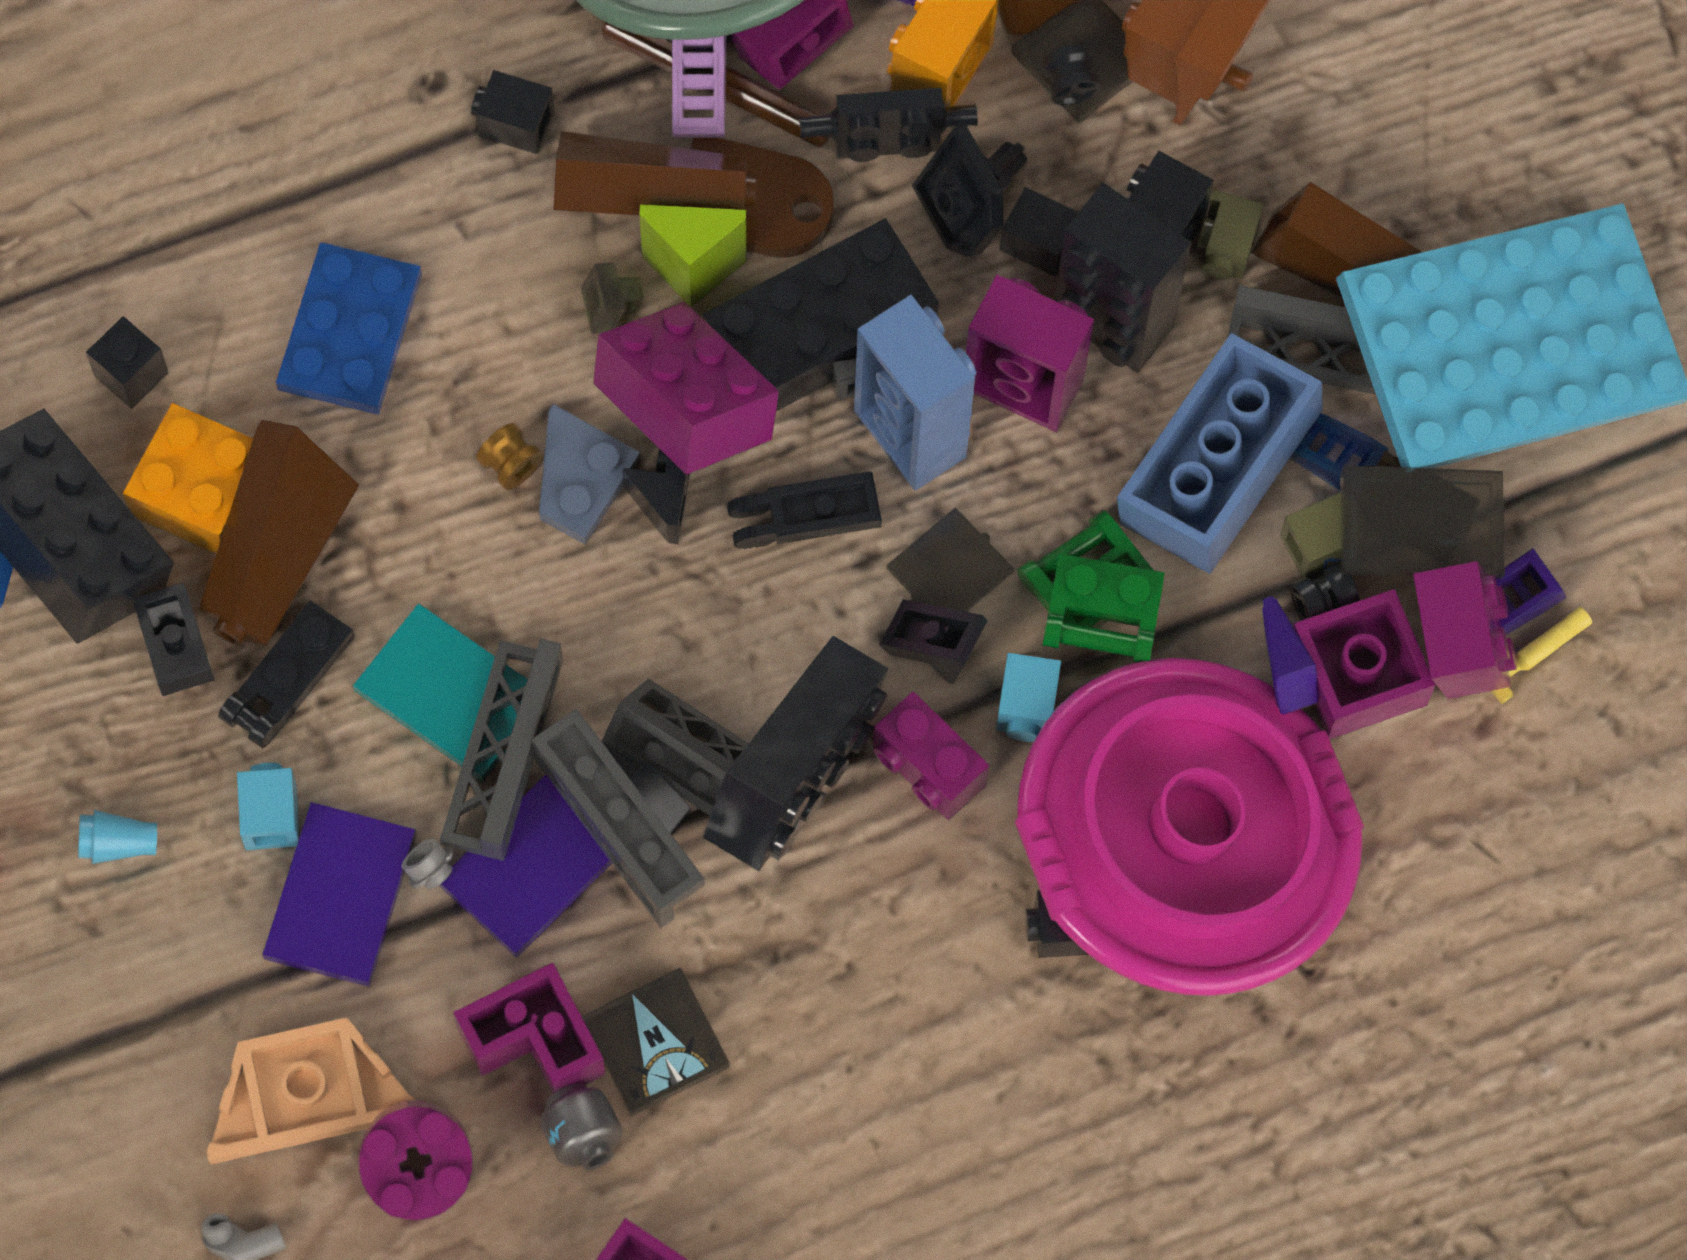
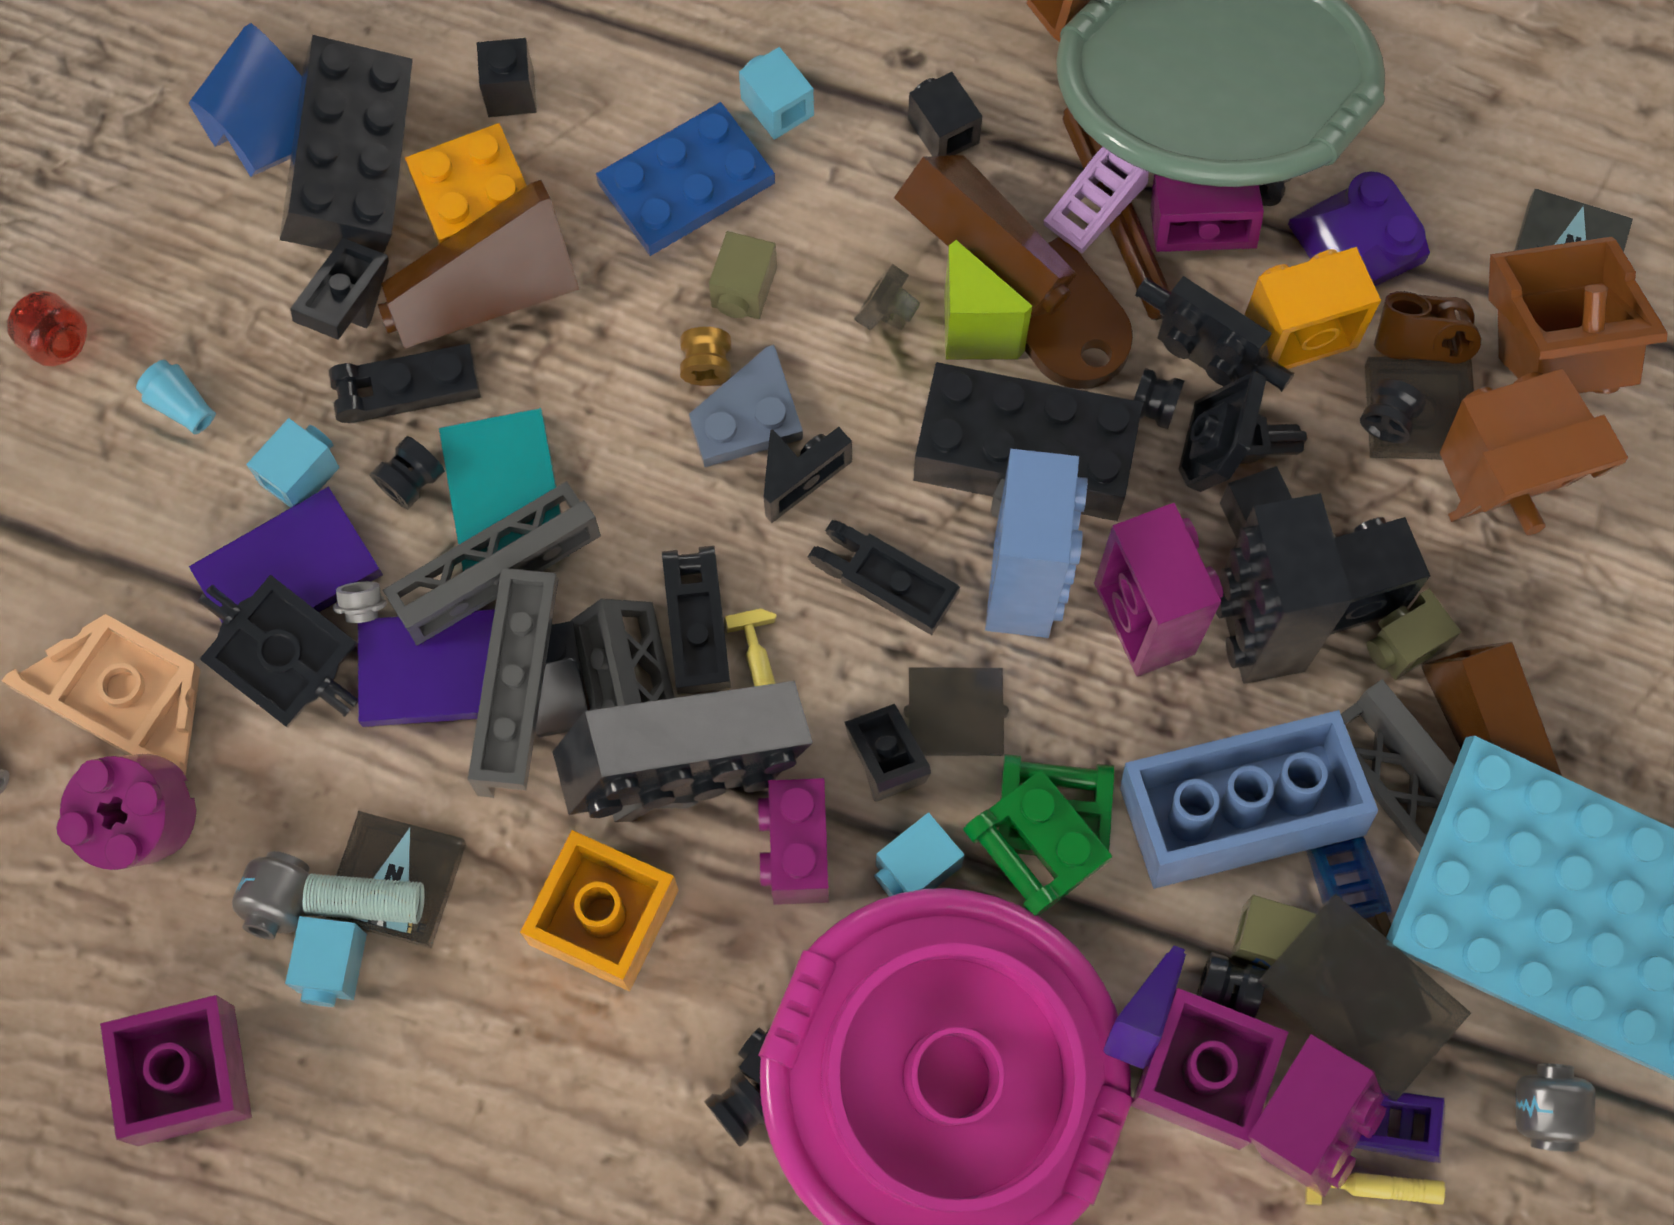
camera: 45 degrees right, 0 degrees up
magenta brick [453,963,606,1094] -> none
magenta brick [593,301,779,475] -> none
none -> black plate [198,575,358,727]
none -> medium azure brick [285,916,367,1007]
none -> light aqua piece [302,873,424,924]
none -> black wheel [370,436,445,510]
none -> light orange brick [520,830,679,992]
none -> black plate [662,545,731,694]
none -> black wheel [704,1072,765,1147]
none -> olive brick [709,231,777,319]
none -> light yellow piece [724,608,776,686]
none -> medium azure brick [739,47,814,140]
none -> black wheel [1134,368,1185,430]
none -> flat silver head [1516,1063,1595,1152]

